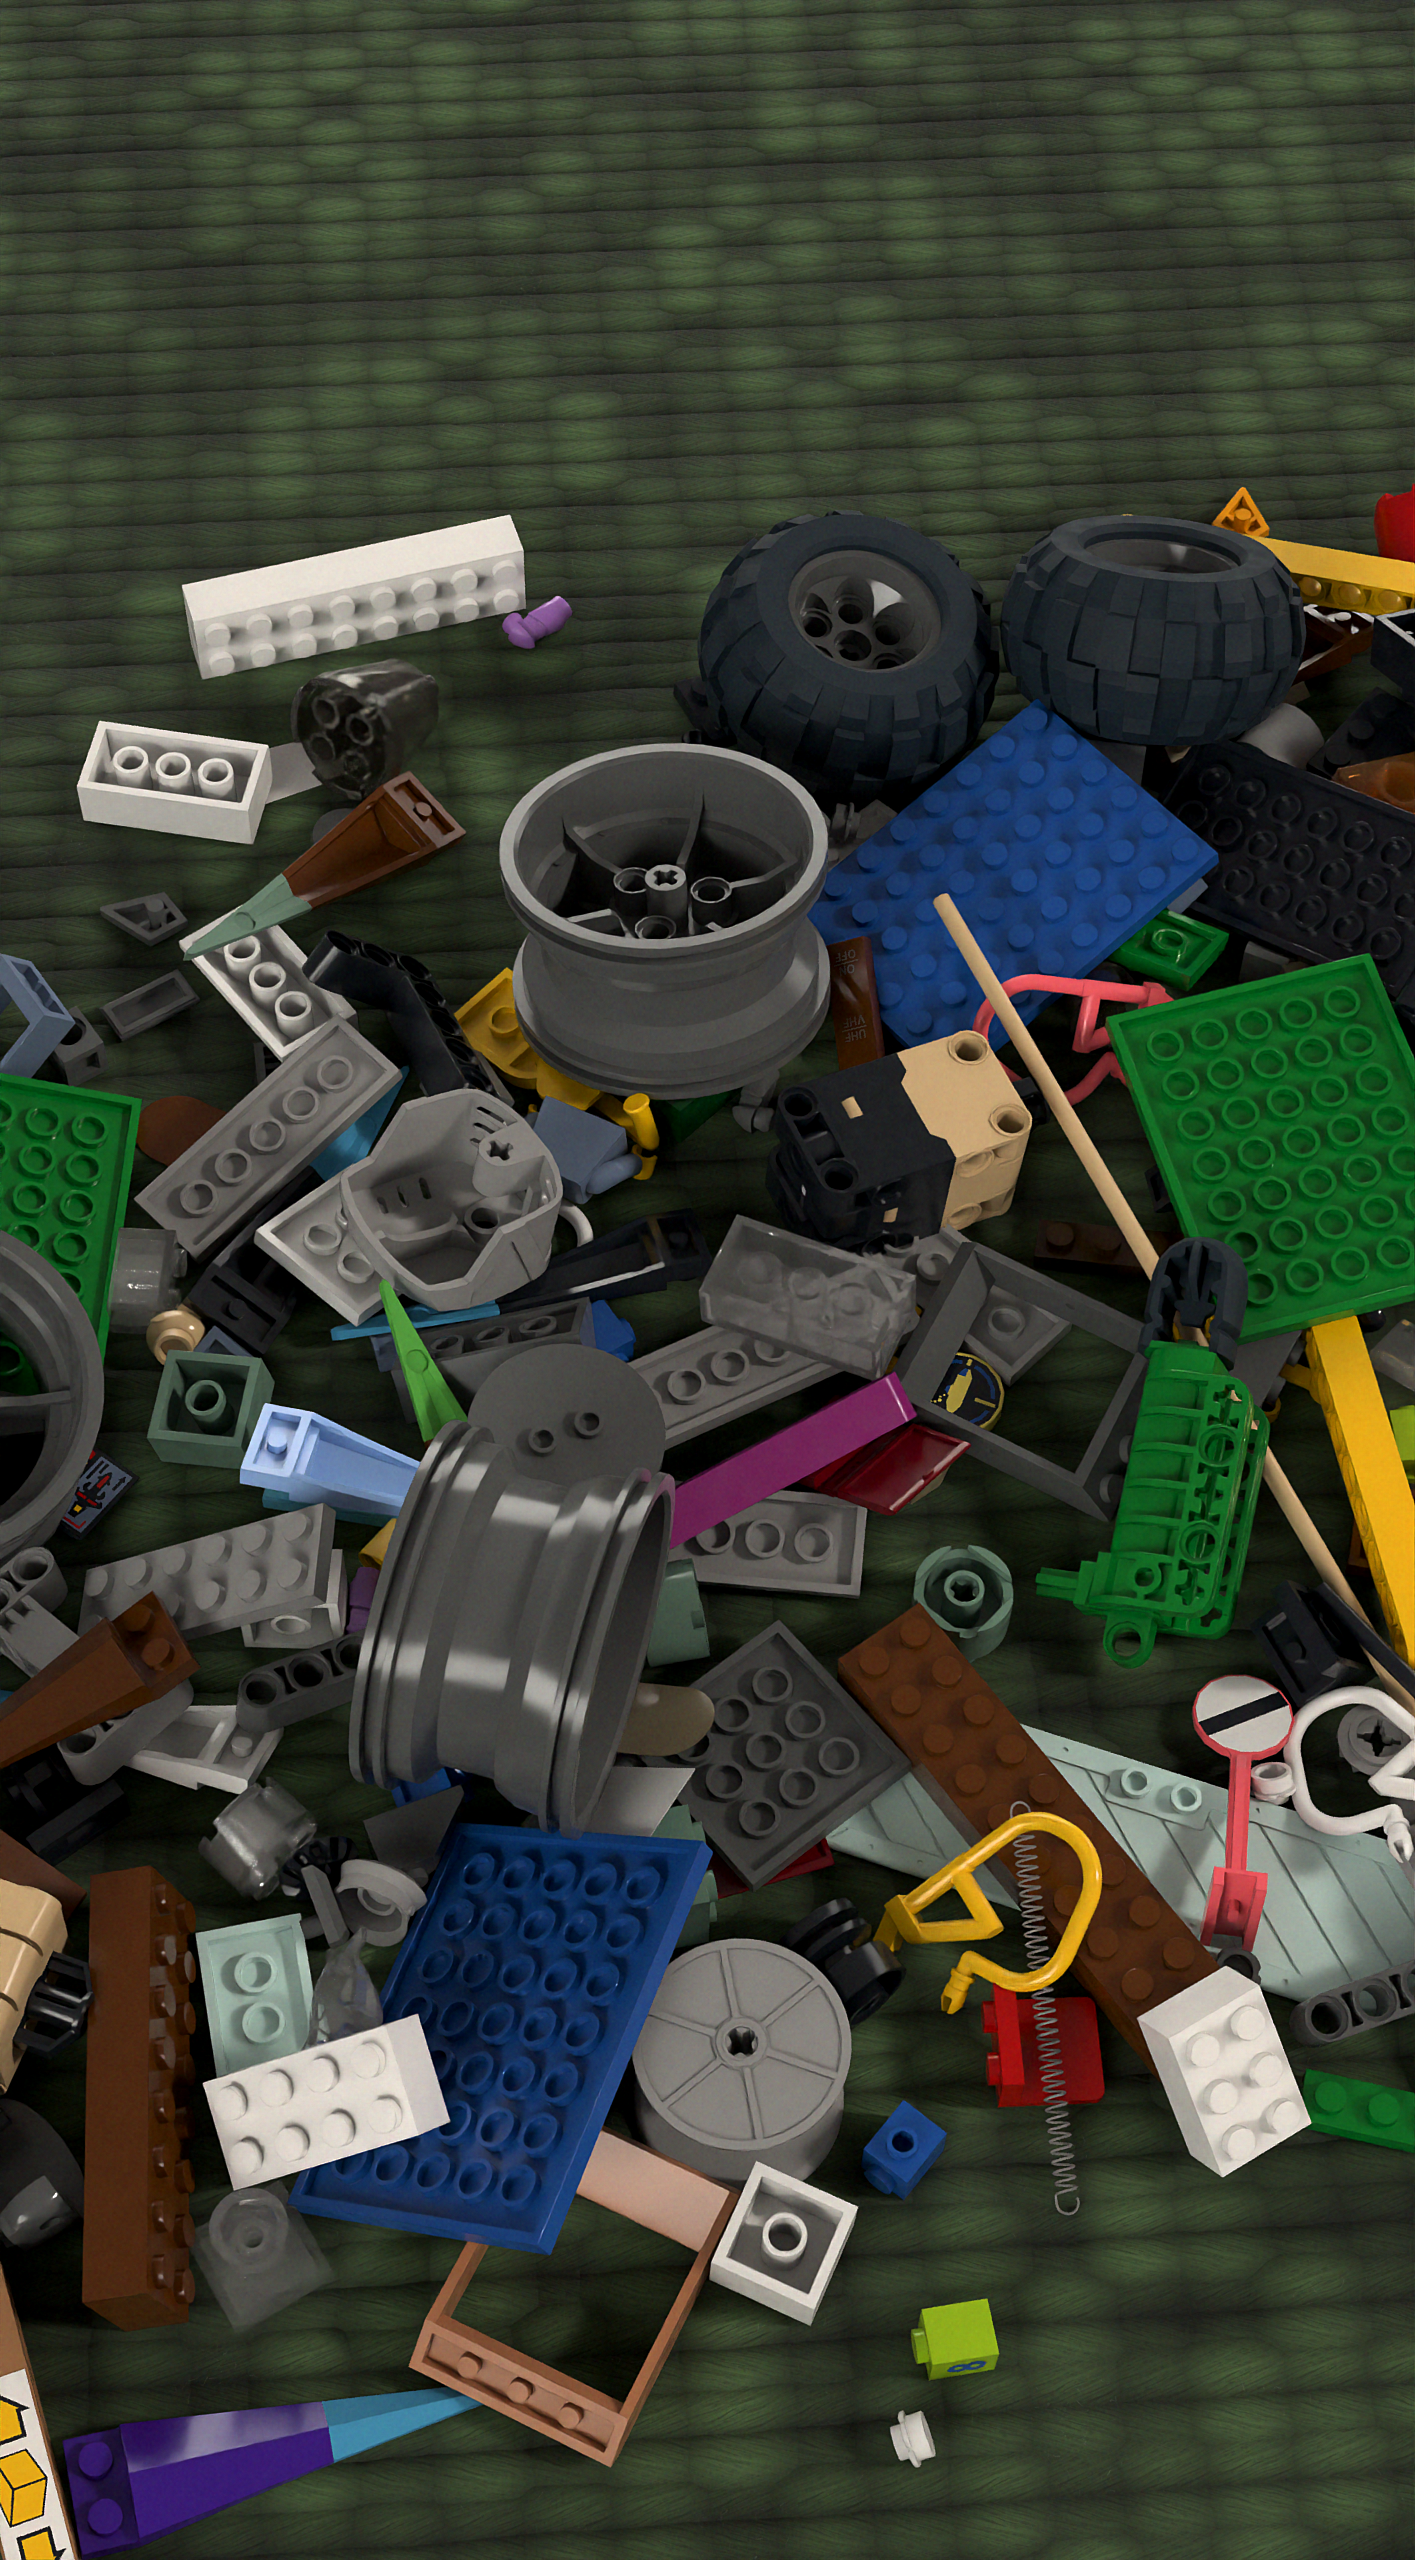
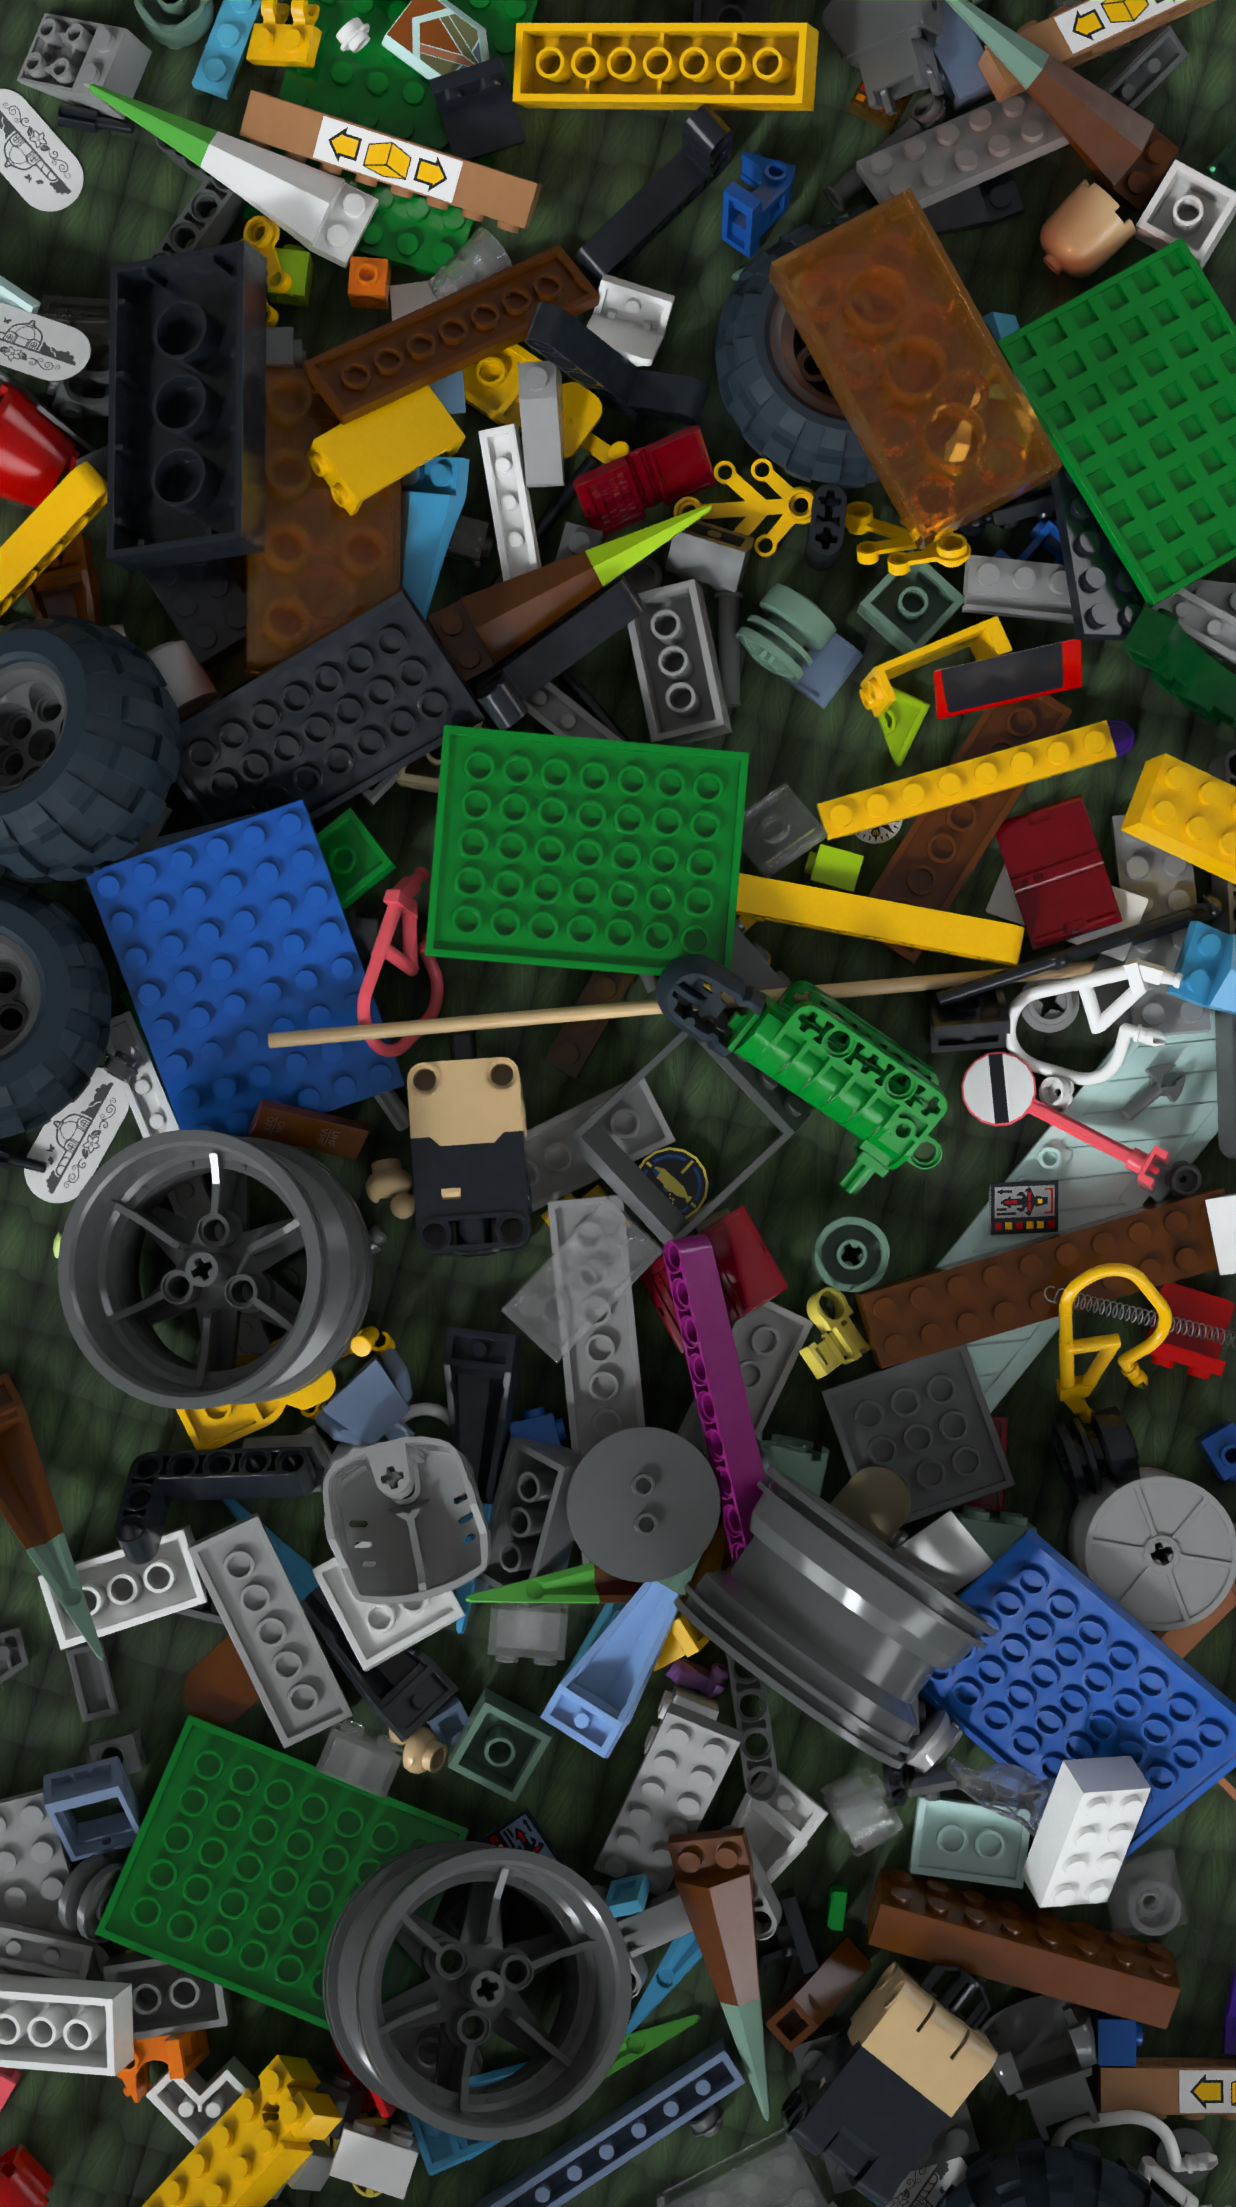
camera: 65 degrees left, 30 degrees up
none -> clear brick [488,1602,569,1666]
none -> medium azure plate [605,1873,651,1918]
none -> light yellow piece [798,1287,870,1380]
none -> green tile [825,1883,847,1931]
none -> piece [989,1180,1058,1235]
none -> blue brick [1092,2009,1143,2066]
none -> dark grey bar [1122,1064,1186,1120]

